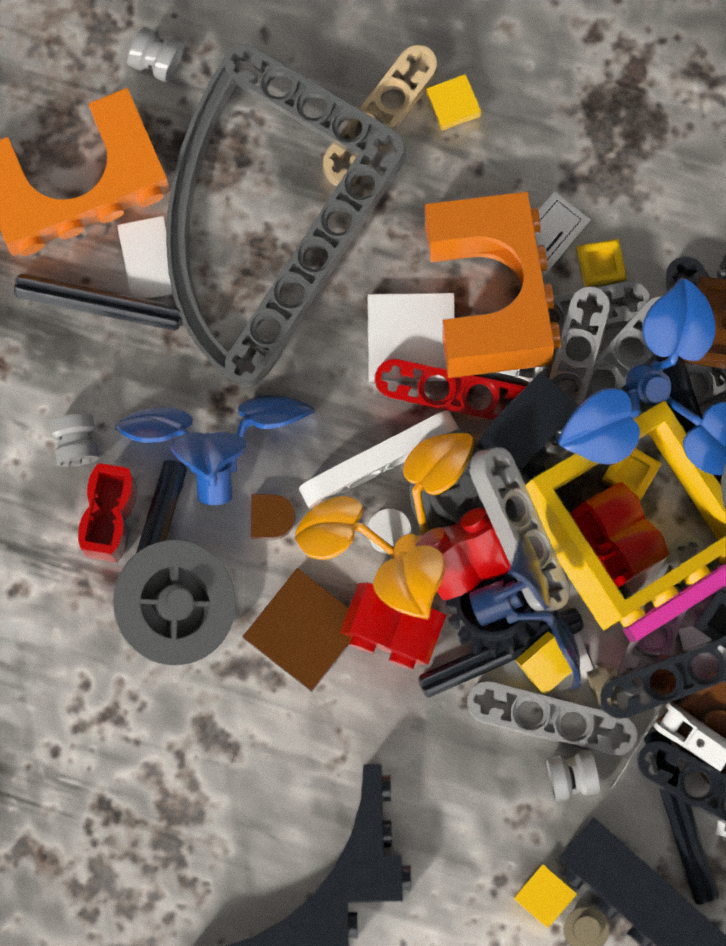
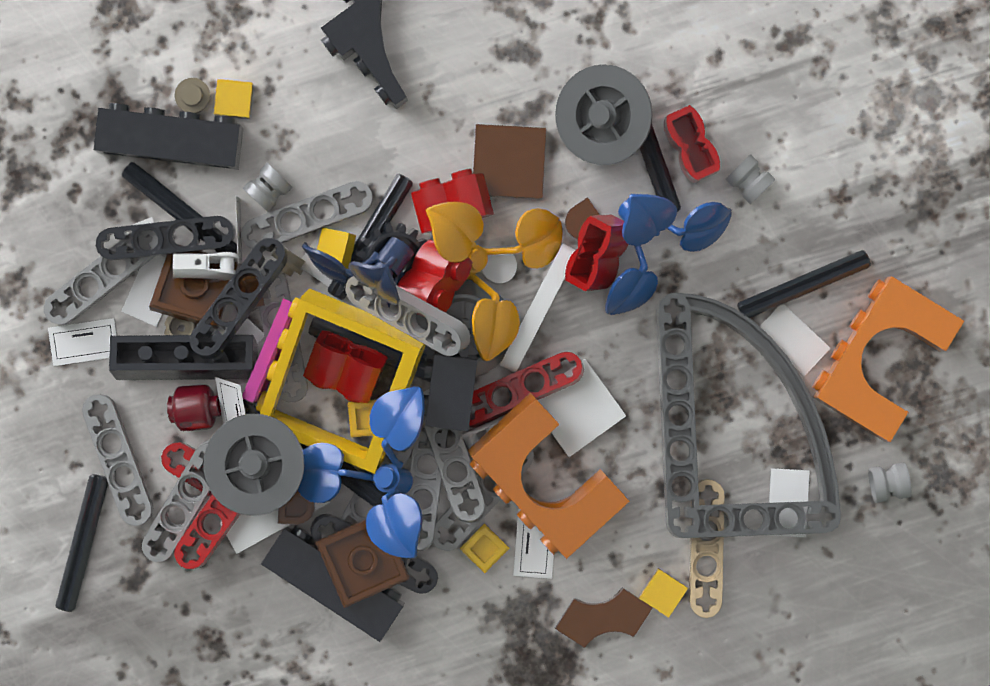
camera: 140 degrees right, 10 degrees up
none -> reddish brown tile [555,587,653,648]
none -> red brick [565,214,629,291]
none -> white sticker [769,468,810,537]

